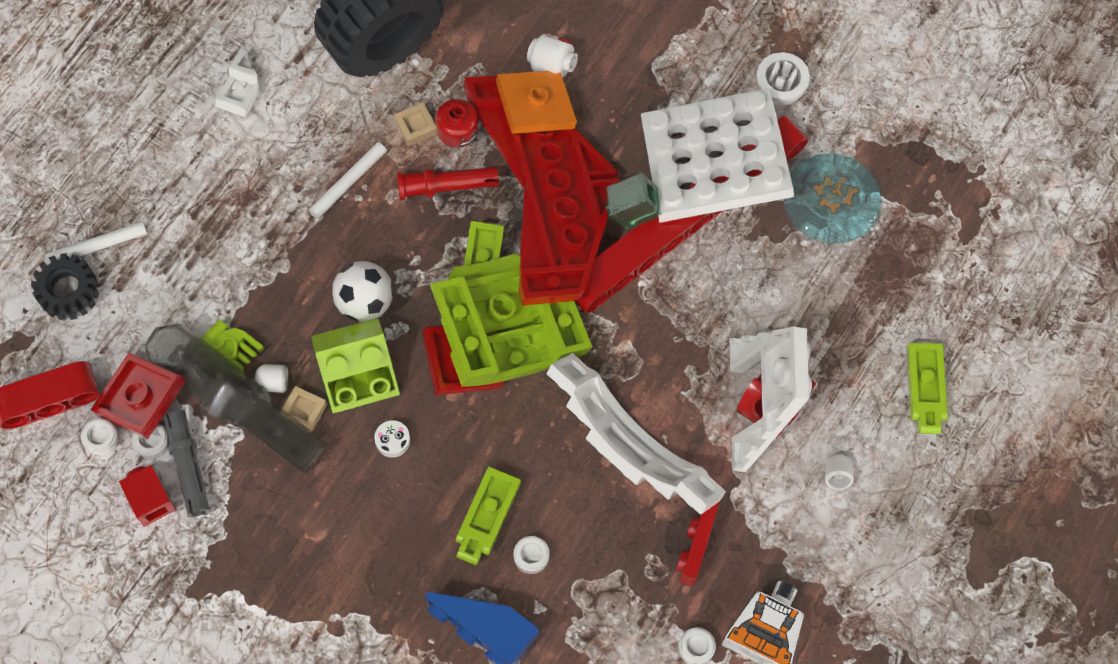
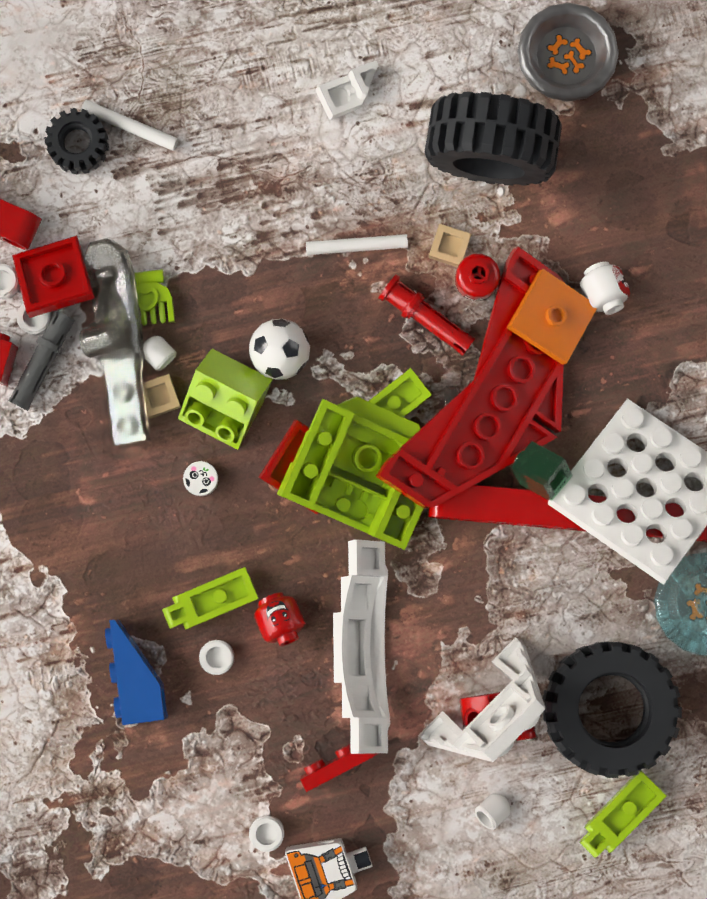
camera: 50 degrees right, 15 degrees up
none -> red head [254,592,305,647]
none -> black tyre [543,641,682,778]

